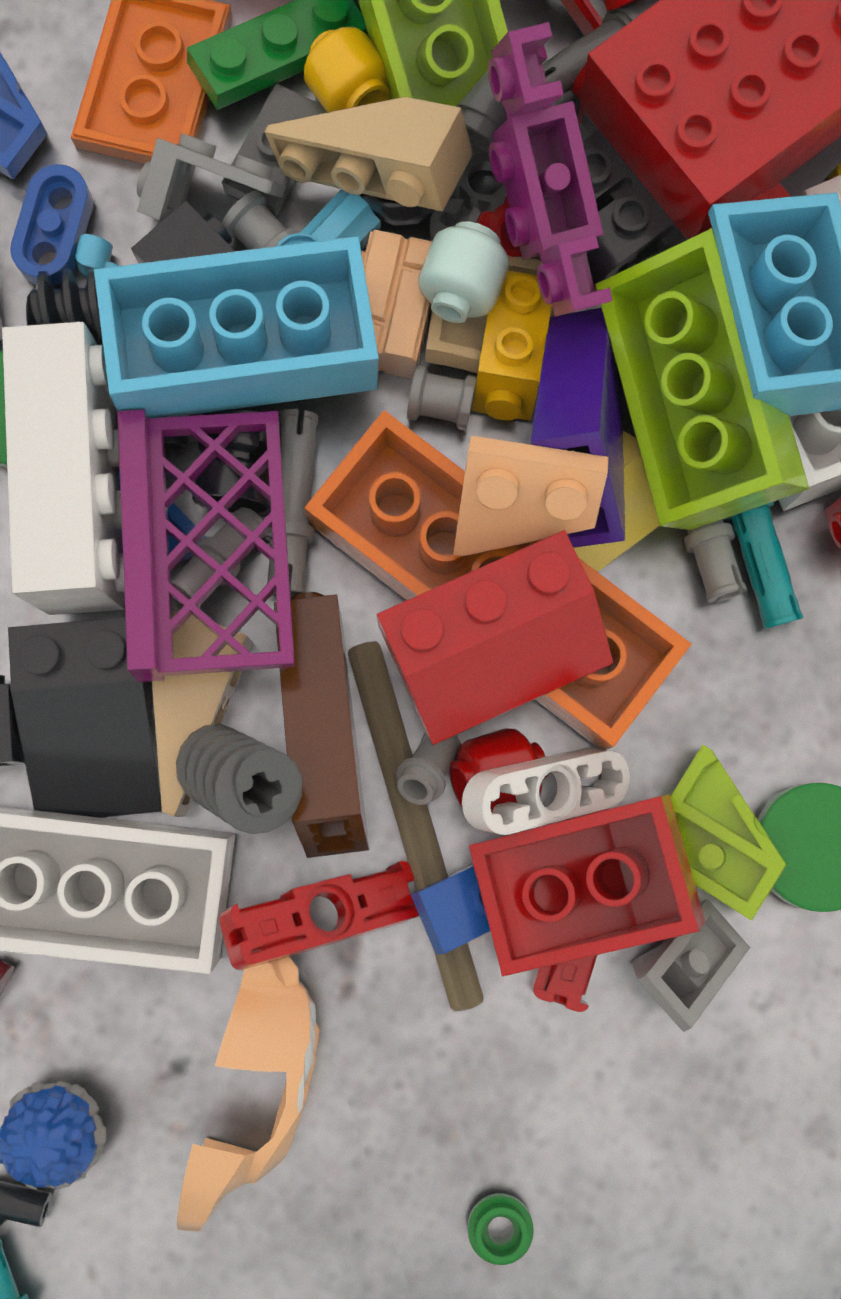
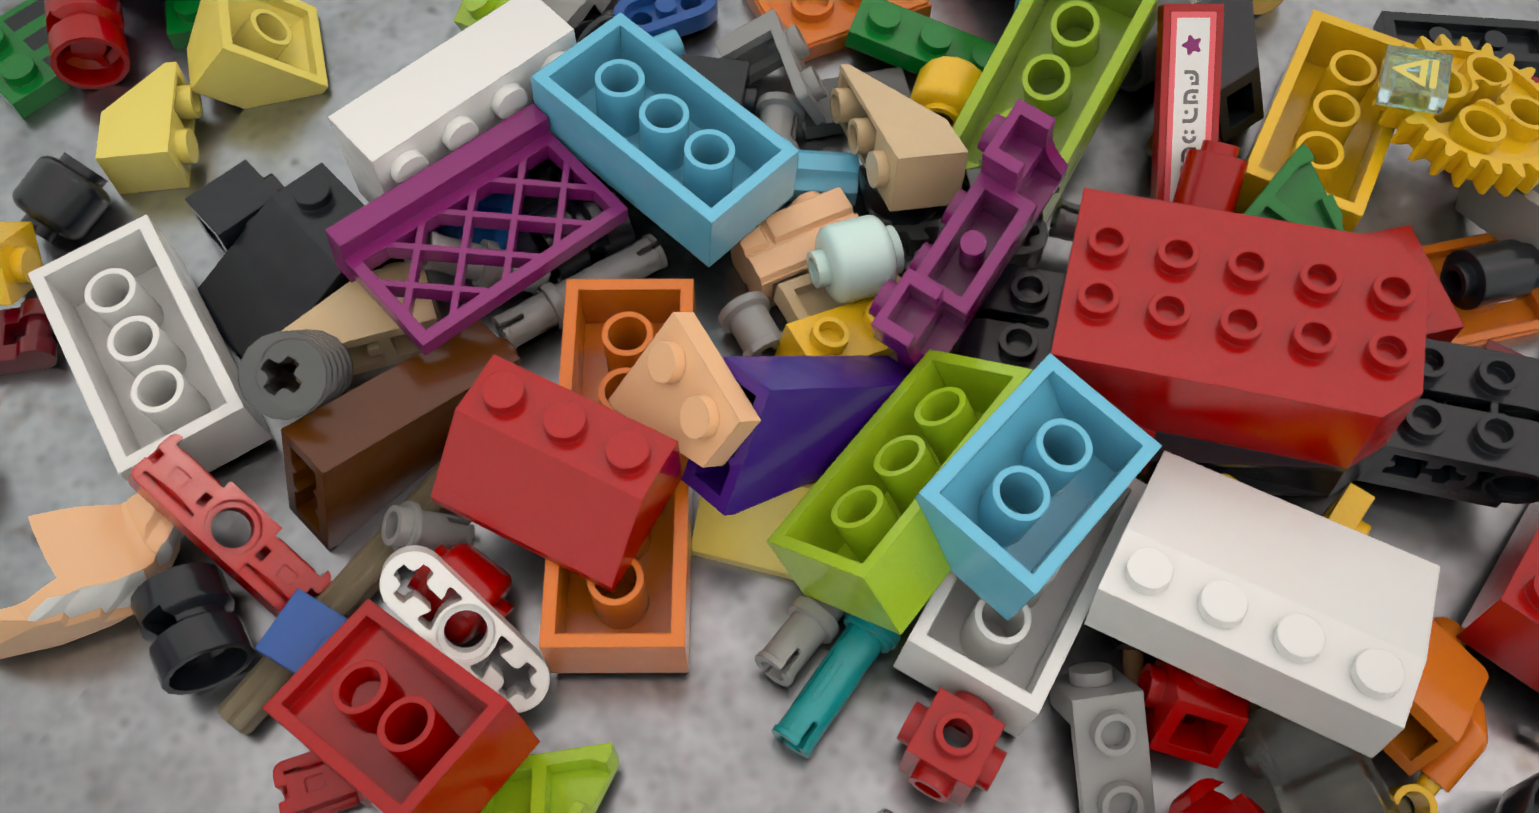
camera: 55 degrees right, 20 degrees down
none -> black wheel [131,562,255,695]

